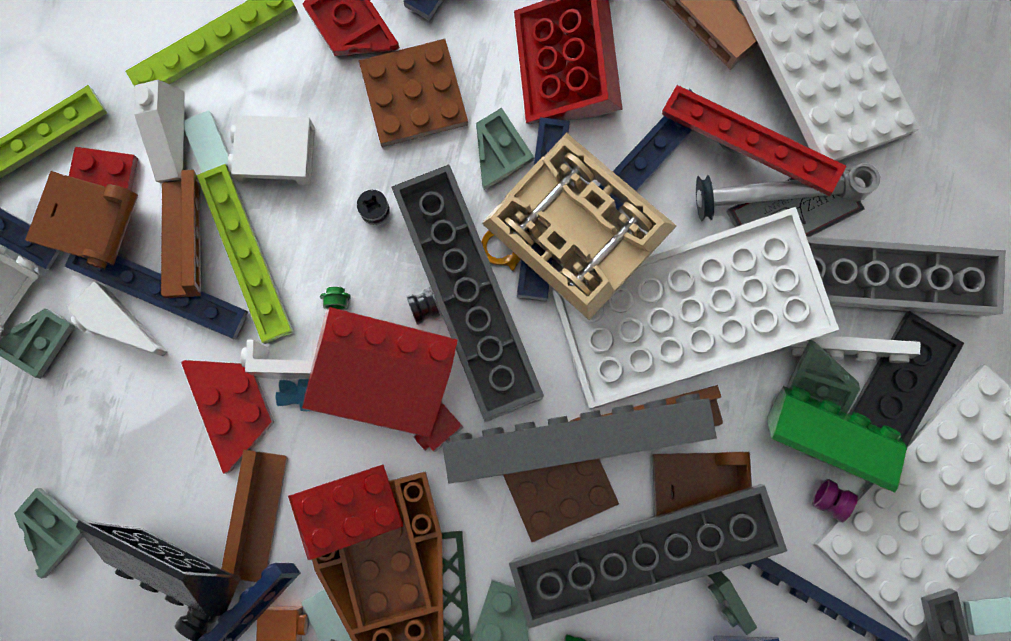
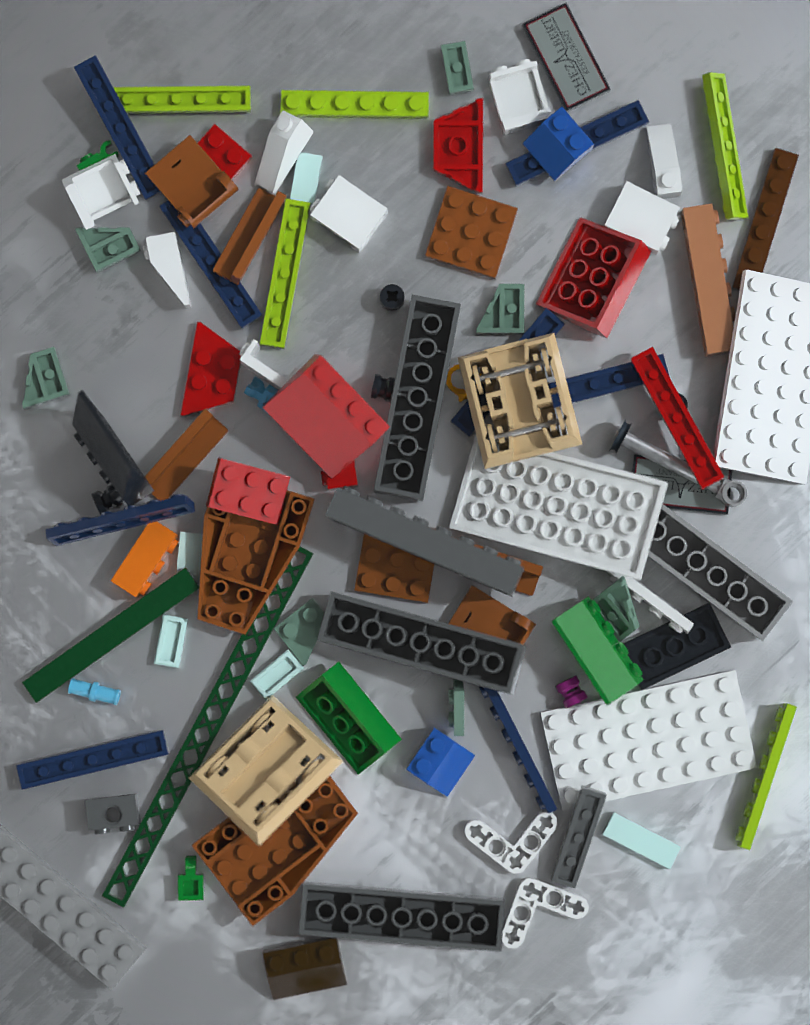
camera: 30 degrees right, 5 degrees up
green plate [320,287,351,310] -> none

